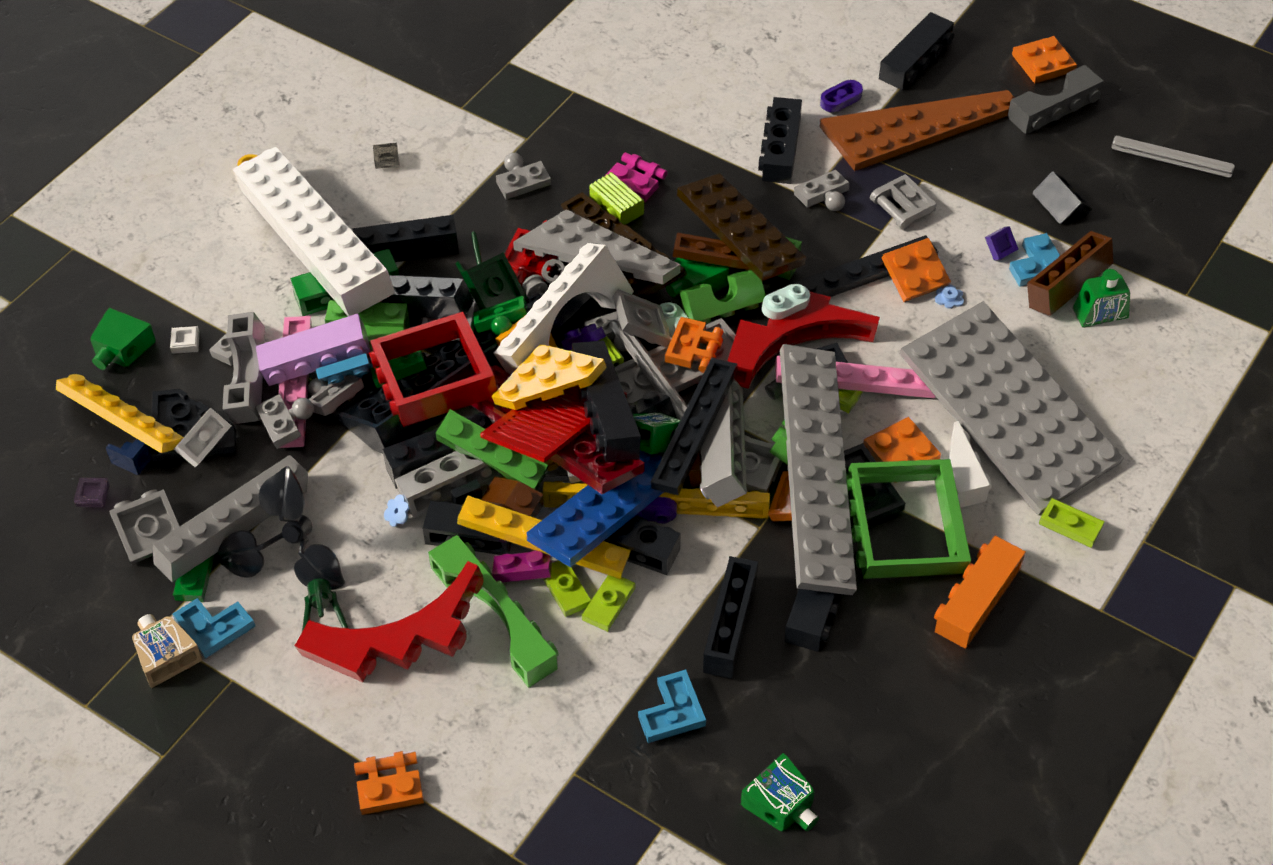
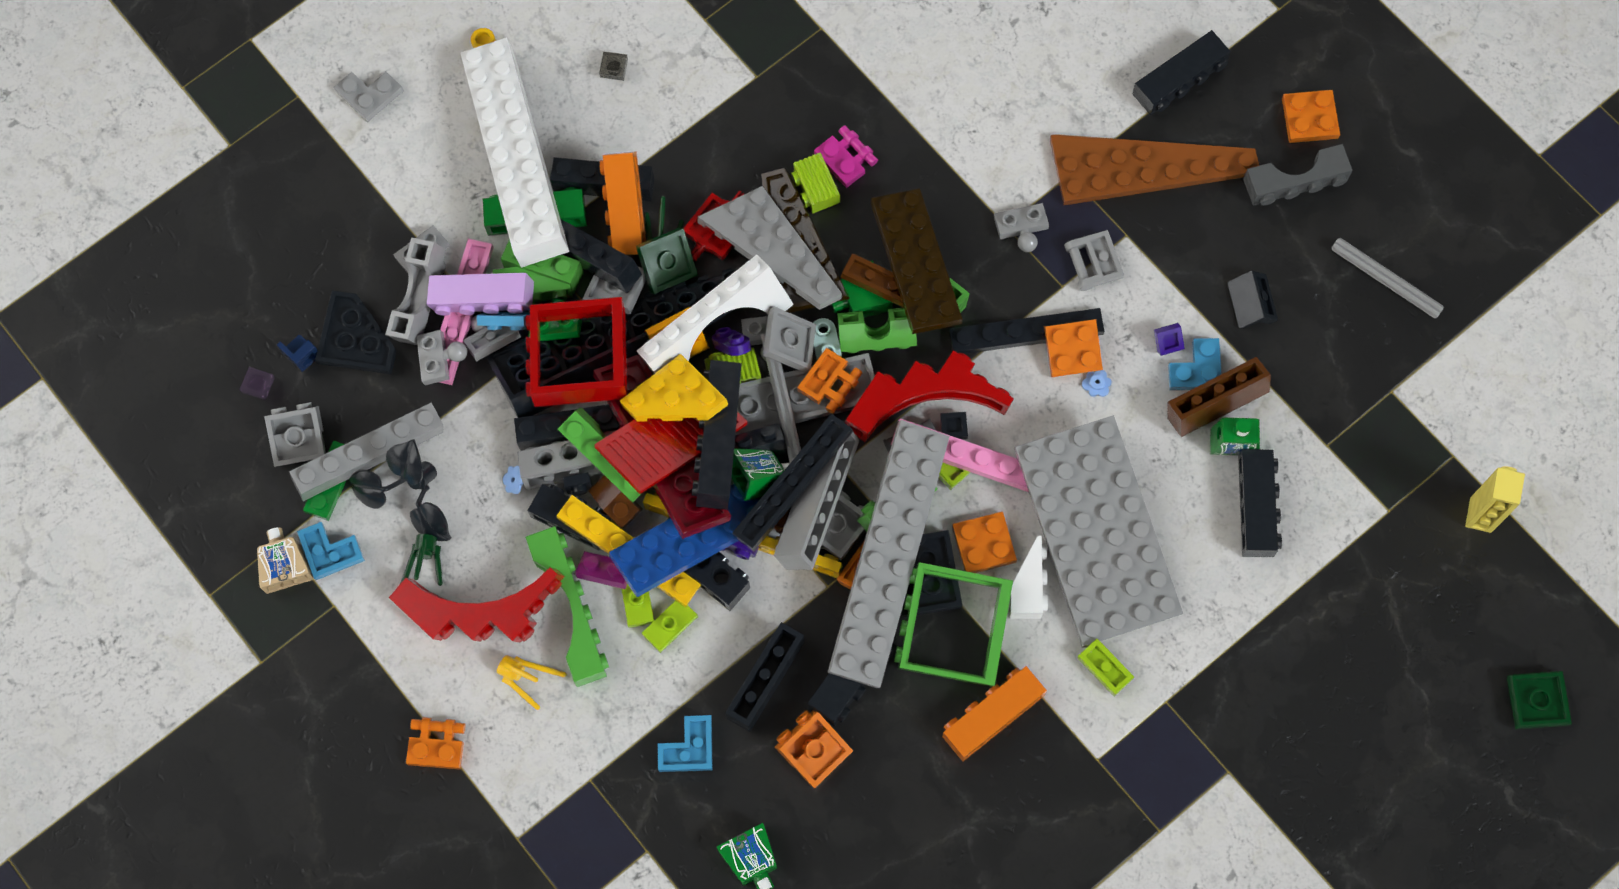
camera: 20 degrees right, 20 degrees up
yellow plate [56,374,184,453] -> none
green torso [90,308,156,370] -> none
white tile [170,326,200,354] -> none
white plate [174,408,232,467] -> none
green plate [473,296,528,336] -> none
light grey plate [496,153,551,200] -> none
light grey bush [522,275,548,298] -> none
light grey bush [541,259,565,283] -> none
black brick [758,97,802,184] -> none
light aqua plate [762,284,810,320] -> none
dark purple plate [820,80,863,113] -> none
none -> light grey plate [333,71,404,123]
none -> yellow plant [497,655,567,710]
none -> orange brick [600,151,646,255]
none -> orange plate [775,710,853,788]
none -> black brick [1238,449,1282,557]

